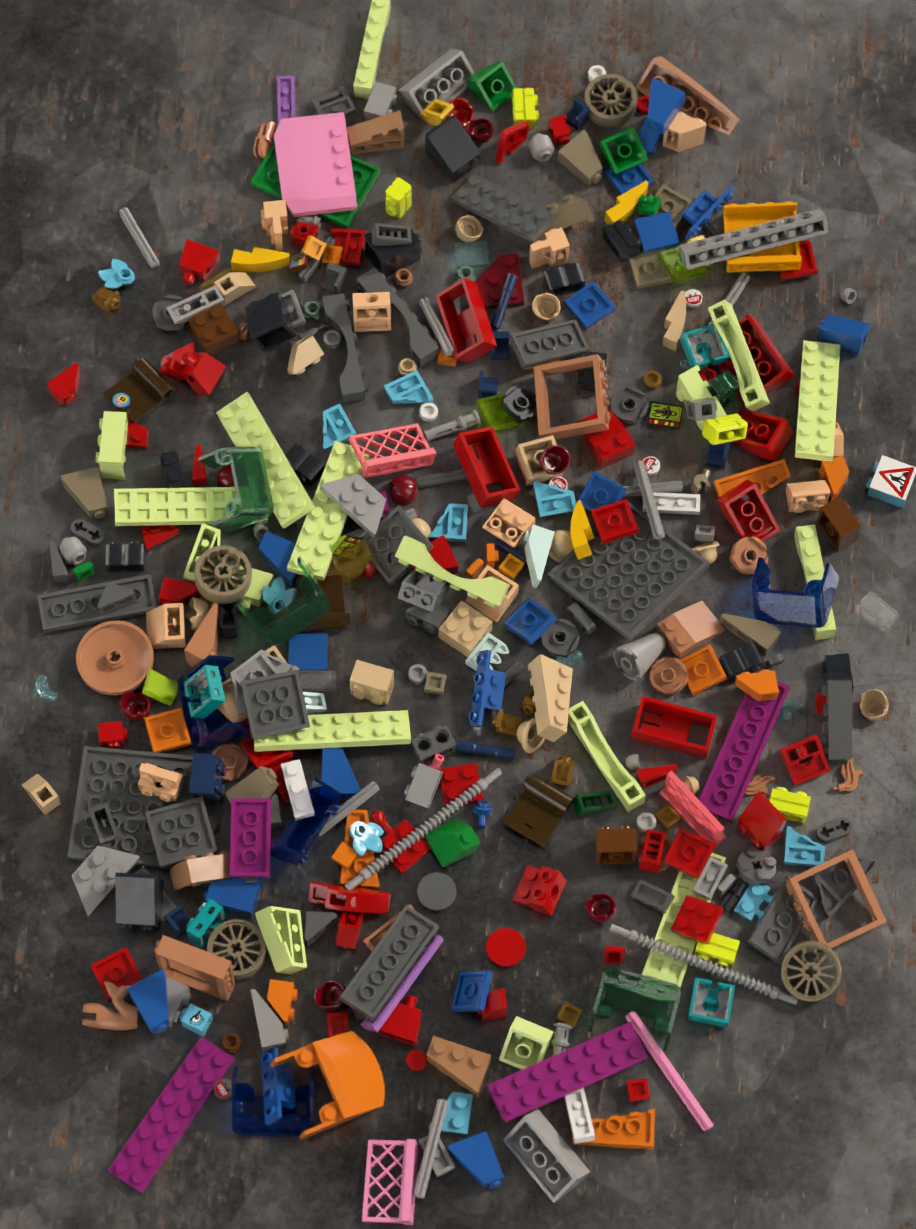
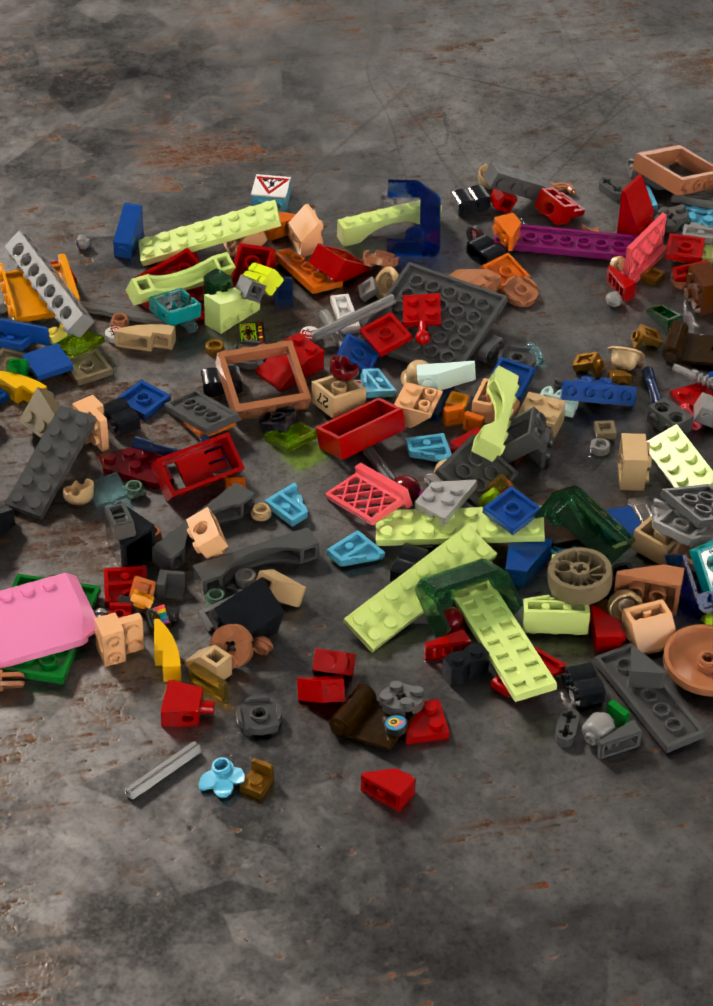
camera: 105 degrees left, 25 degrees down
dark tan slope [61,467,109,519] -> none
yellowish green wedge [96,411,128,480] -> none
light grey slope [166,285,225,324] -> none
reddish brown brick [188,303,239,356] -> none
neon yellow brick [385,178,412,219] -> none
light grey axle [419,297,454,356] -> none
white tile [419,402,438,422] -> none
light grey pin [424,410,481,442] -> none
dark blue panel [478,371,498,399] -> none
tan wedge [528,654,573,742] -> none
tan hair [532,293,561,321] -> none
yellowish green arch [568,701,646,812] -> none
yellow slope [570,500,595,560] -> none
black brick [602,220,641,263] -> none
light grey cone [613,632,666,681] -> none
red piece [631,696,717,759] -> none
white tile [636,813,656,833] -> none
dark tan piece [690,469,711,494] -> none
dark tan slope [719,613,781,656] -> none
neon yellow brick [769,787,811,824] -> none
reddish brown brick [817,496,861,552] -> none
none -> nougat plate [110,313,129,328]
none -> nougat plate [209,624,254,669]
none -> dark grey plate [379,681,424,716]
none -> red plate [403,293,442,345]
none -> blue tile [482,486,542,535]

